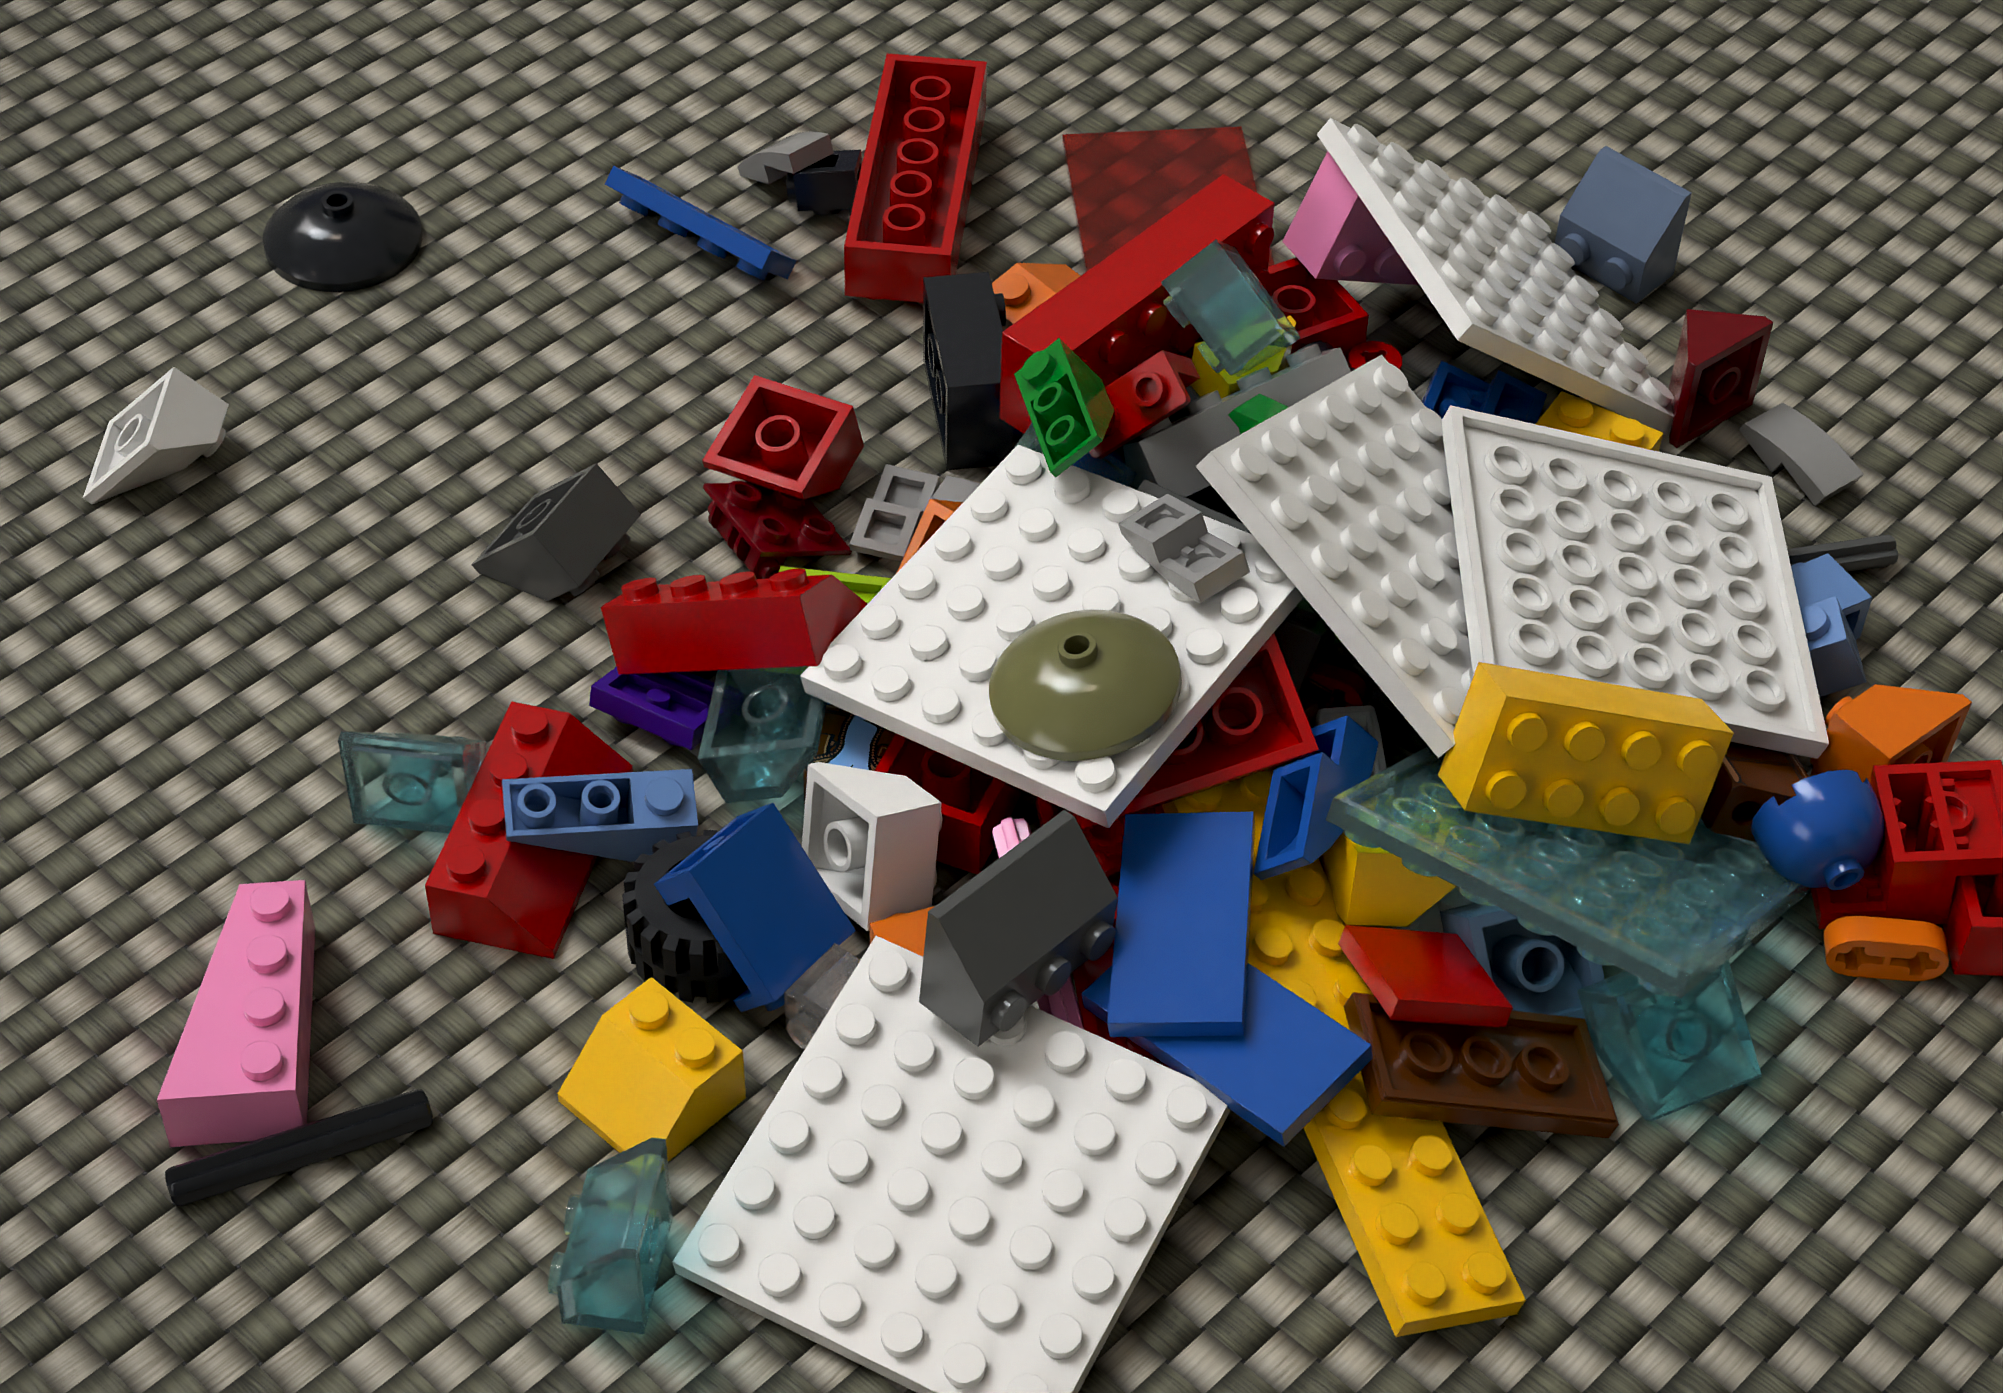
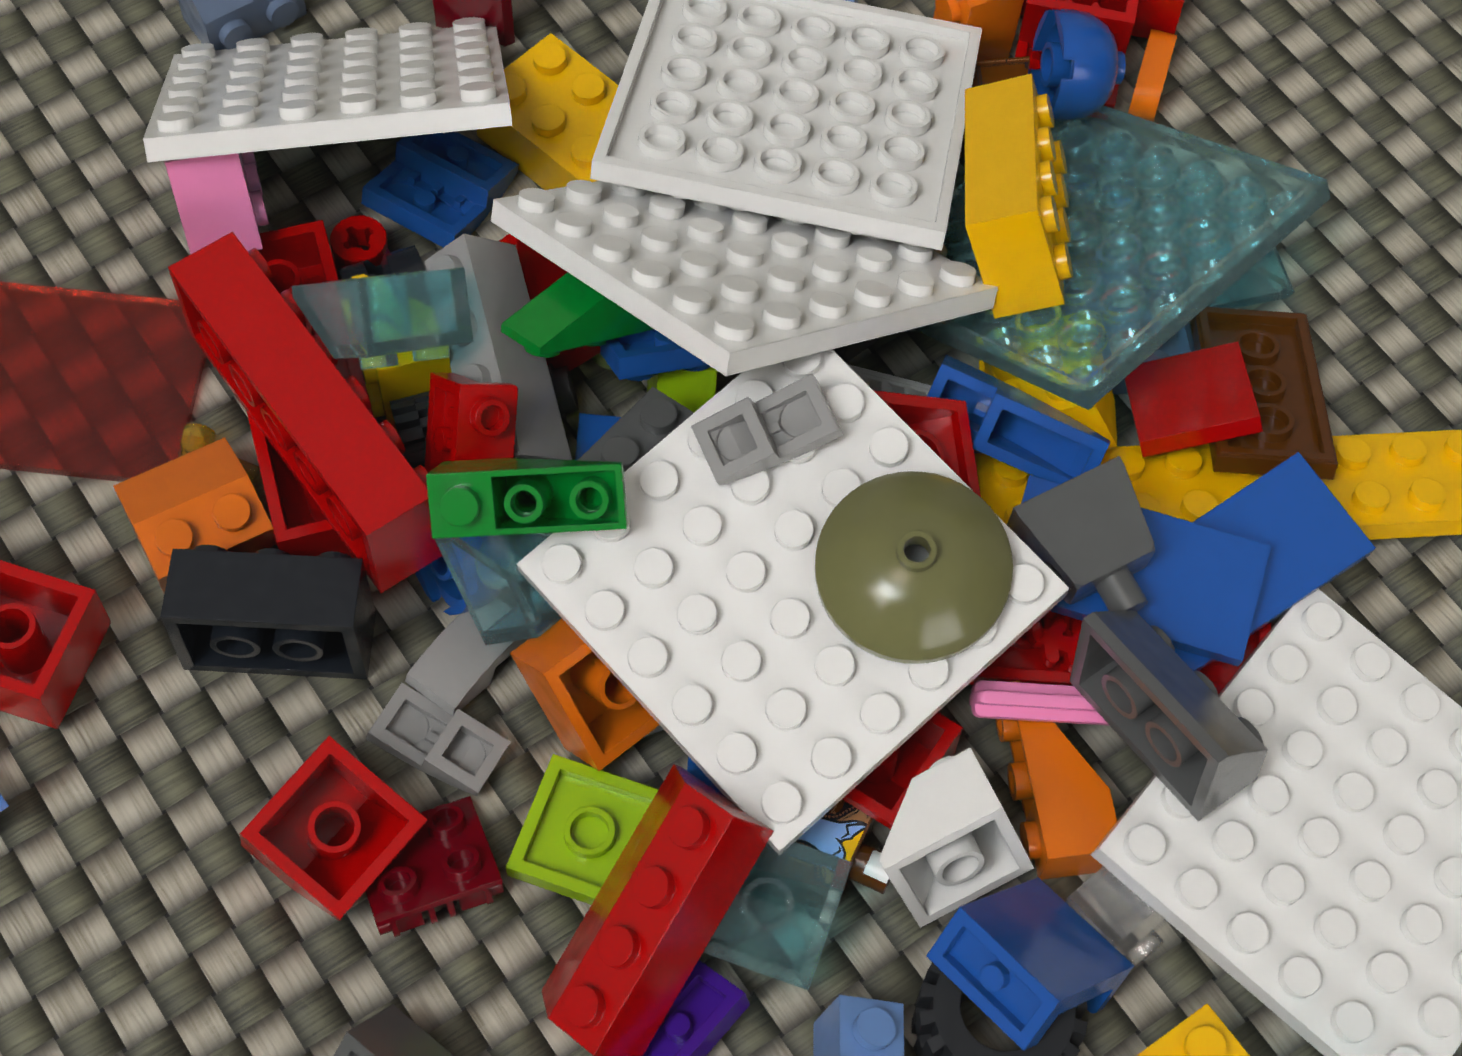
camera: 80 degrees left, 15 degrees up
none -> dark grey torso [1007,456,1155,612]

